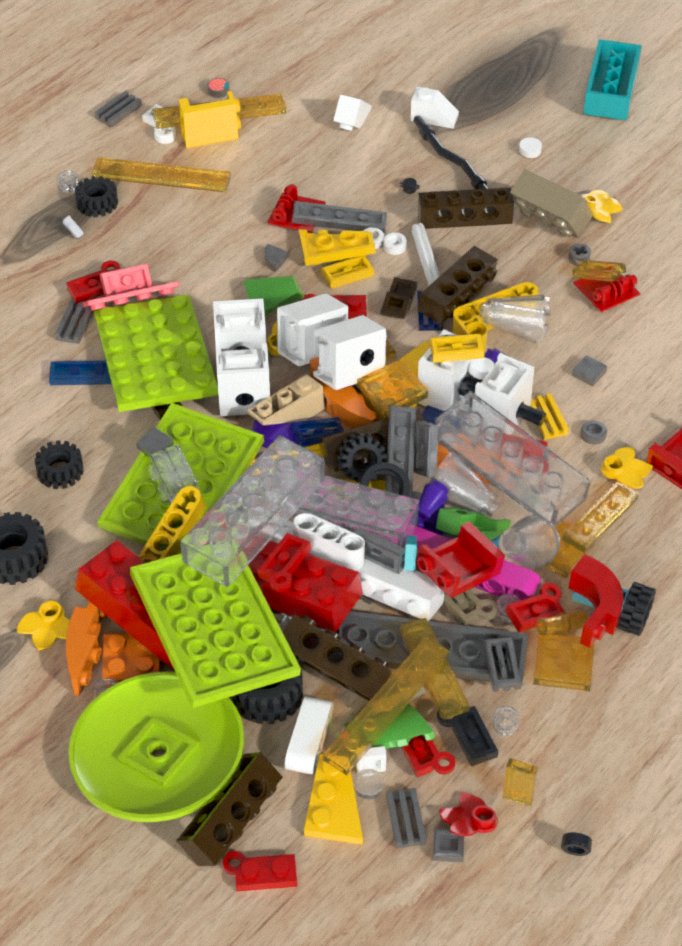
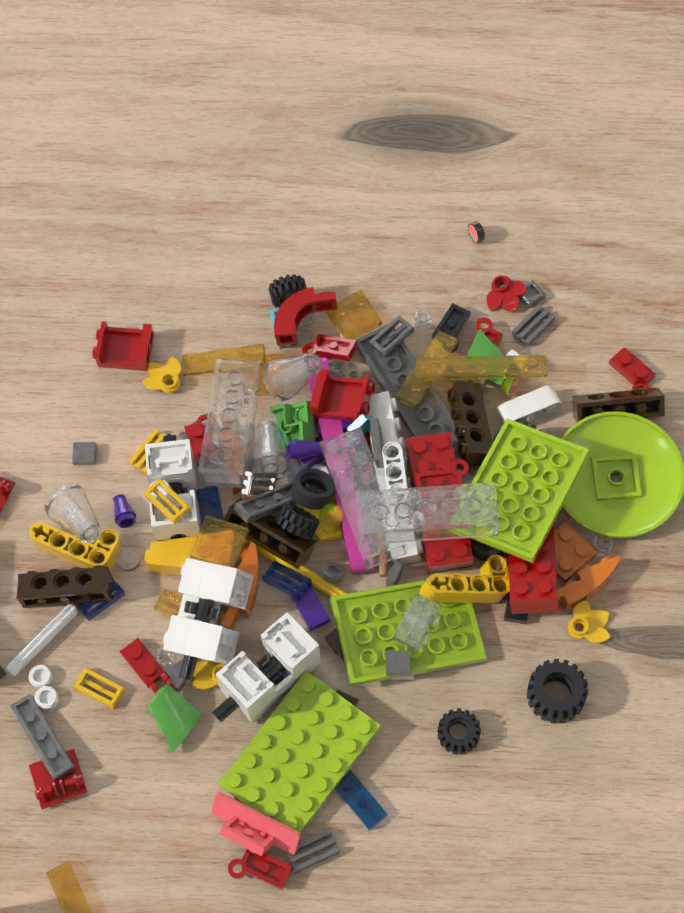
camera: 125 degrees left, 15 degrees up
tan slope [247,374,326,425] -> none
flat silver tile [264,244,288,272] -> none
yellow wing [299,229,376,266] -> none
yellow wing [304,754,363,845] -> none
dark brown slope [381,277,418,319] -> none
clear yellow tile [503,758,538,807] -> none
clear yellow axle [536,612,589,636] -> none
flat silver tile [581,421,607,445] -> none

